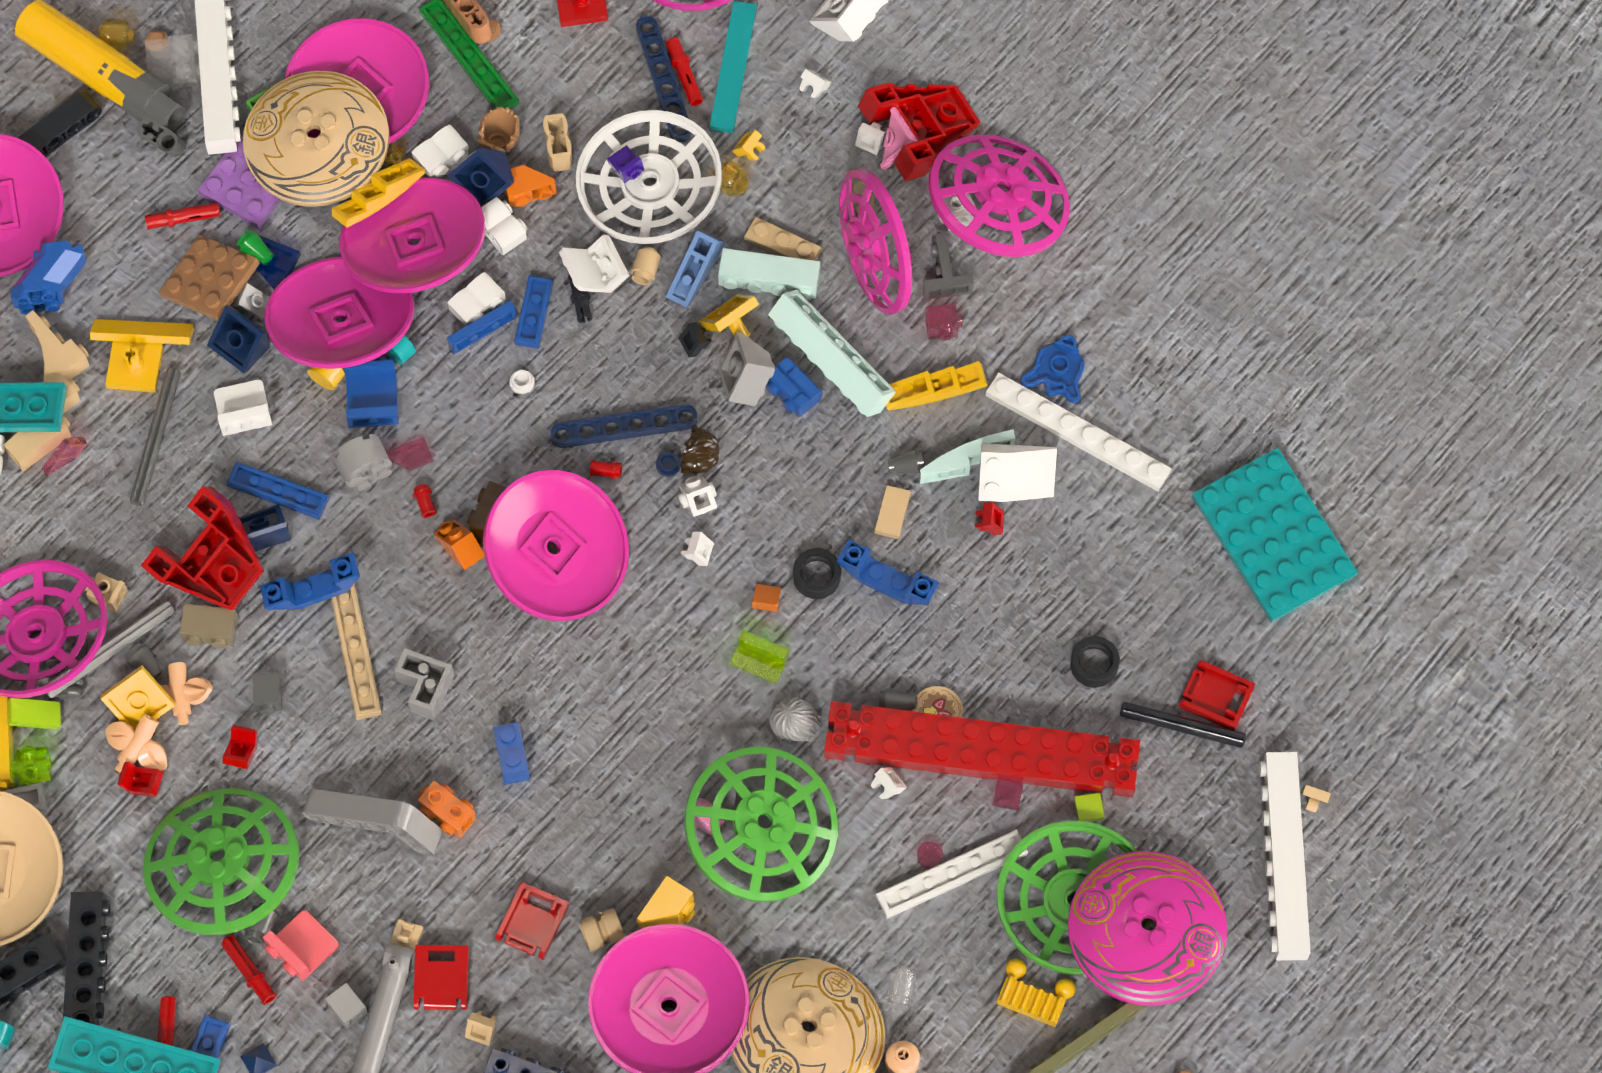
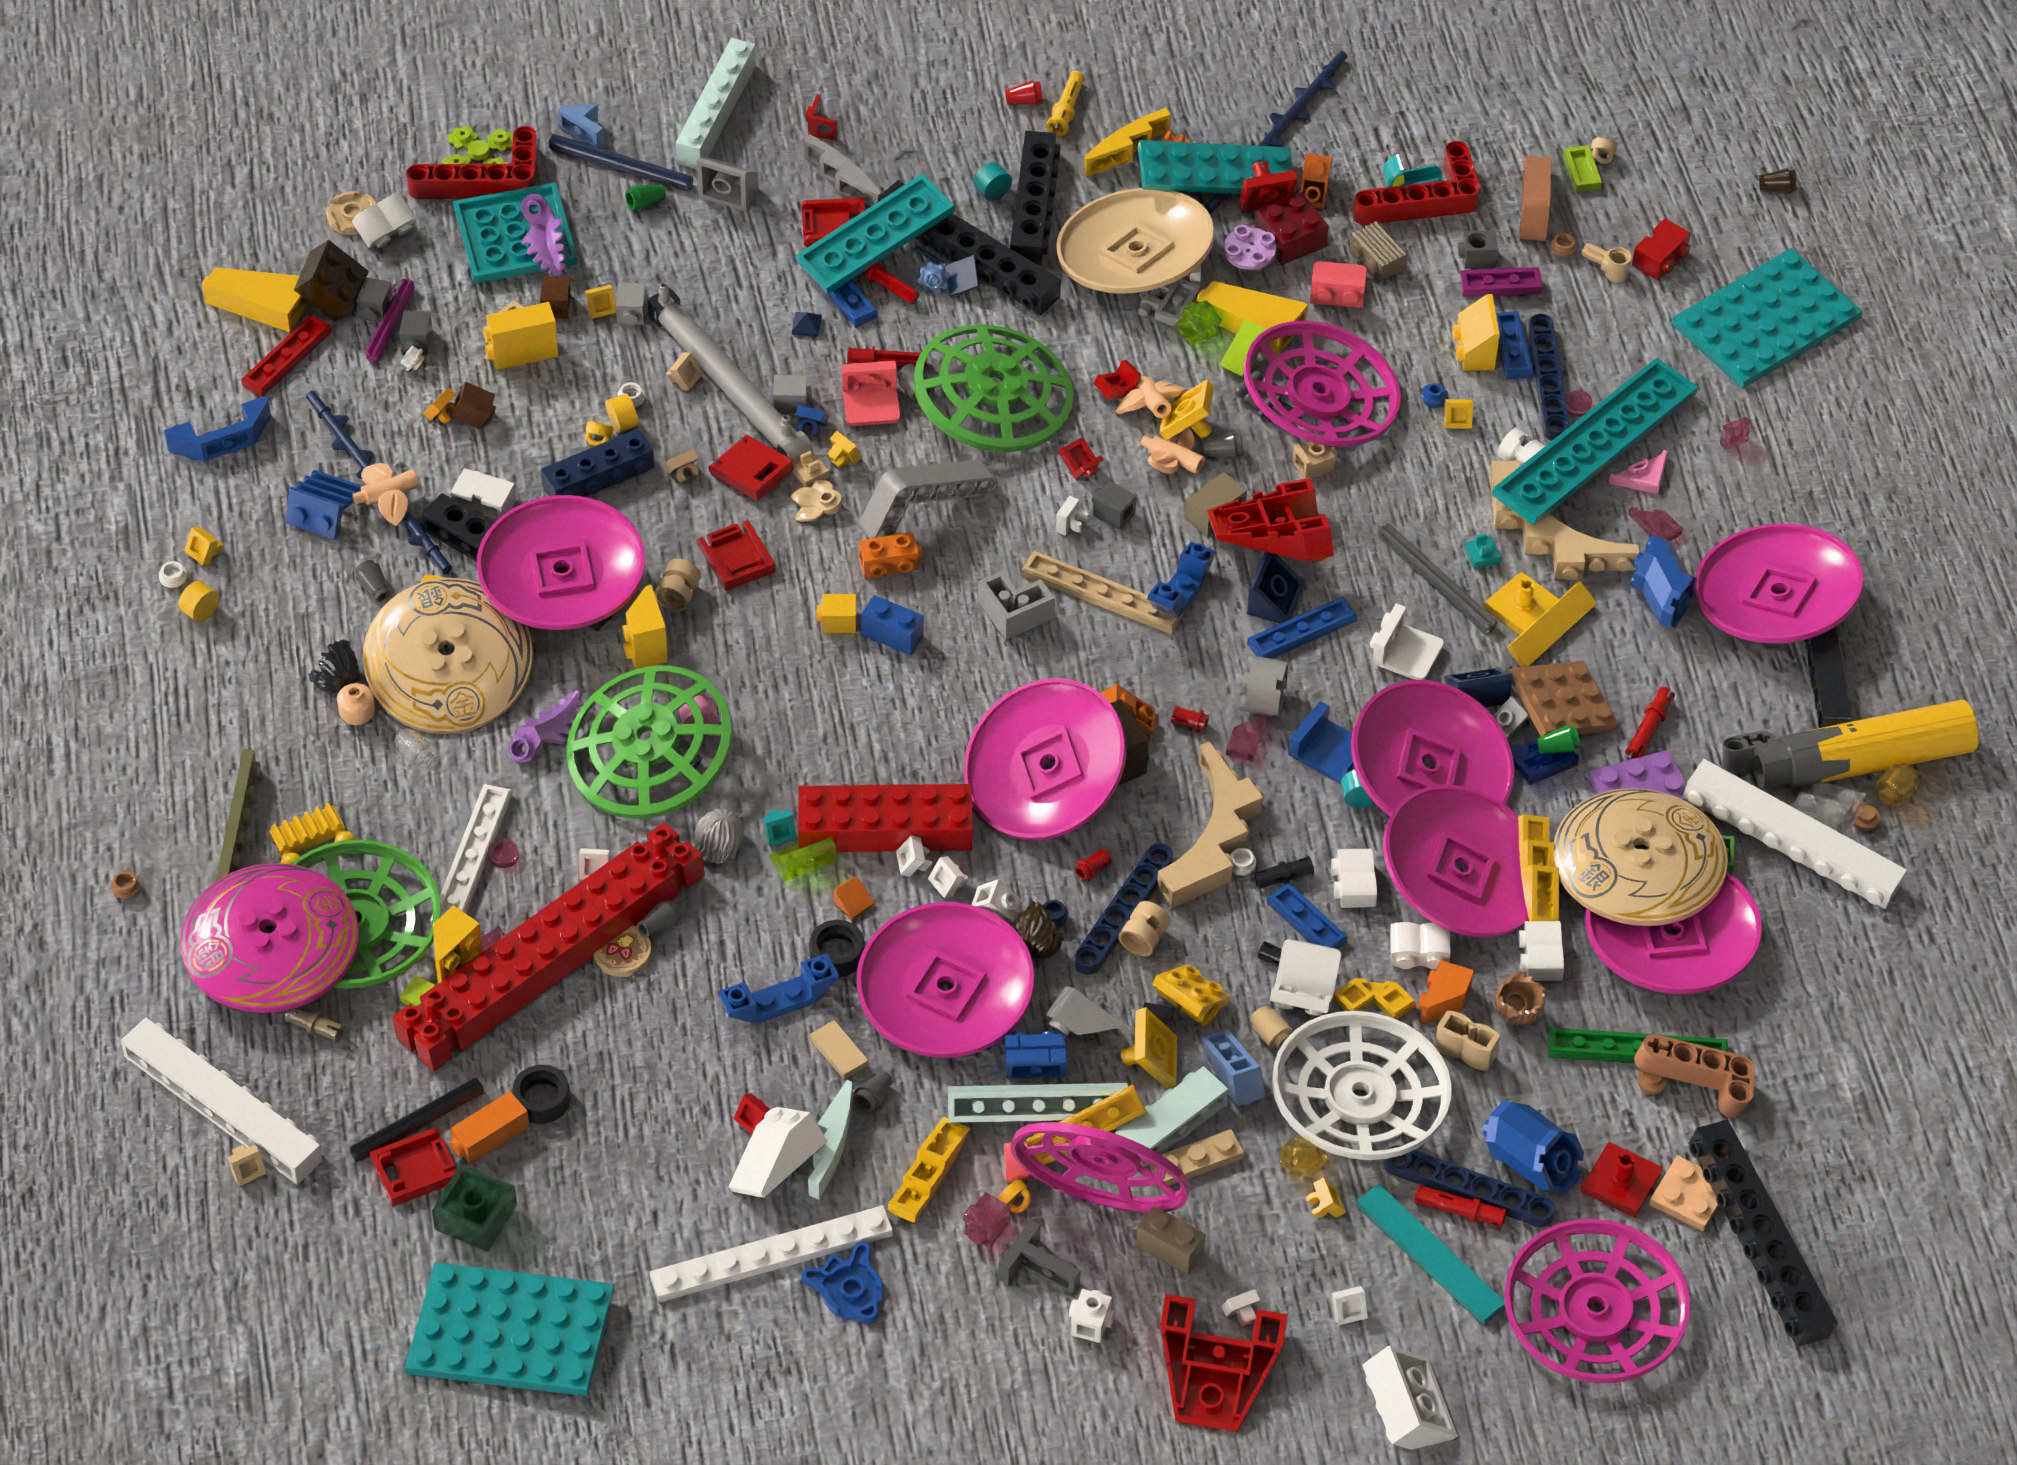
camera: 130 degrees right, 15 degrees down
clear pink tile [42,437,88,475] -> none
light grey axle [44,601,174,698] -> none
clear yellow arm [385,145,405,165] -> none
dark blue slope [447,147,514,207] -> none
blue tile [447,300,516,354] -> none
dark purple bracket [607,145,644,184] -> none
bright pink tile [880,107,918,170] -> none
dark pink dish [928,135,1070,257] -> none
none -> dark tan pin [285,1007,346,1043]
none -> clear green brick [432,1164,517,1252]
none -> yellow slope [433,905,483,983]
none -> orange brick [450,1091,529,1164]
none -> medium lavender plant [509,691,584,763]
none -> teal tile [762,809,797,847]
none -> tan plate [791,480,842,522]
none -> blue tile [796,405,829,437]
none -> red brick [798,784,972,853]
none -> yellow brick [817,594,856,633]
none -> yellow tile [827,431,862,468]
none -> dark pink dish [857,902,1034,1058]
none -> white tile [896,835,932,877]
none -> piece [913,245,979,297]
none -> medium blue plant [918,262,950,294]
none -> yellow tile [998,1179,1031,1213]
none -> coral piece [1004,1142,1029,1182]
none -> yellow tile [1026,1084,1147,1165]
none -> white tile [1056,496,1089,536]
none -> tan wheel [1118,901,1170,957]
none -> yellow plate [1152,964,1231,1026]
none -> tan arch [1157,741,1264,909]
none -> black pin [1253,856,1314,889]
none -> yellow tile [1333,978,1416,1020]
none -> teal tile [1464,533,1501,570]
none -> blue brick [1483,1101,1584,1193]

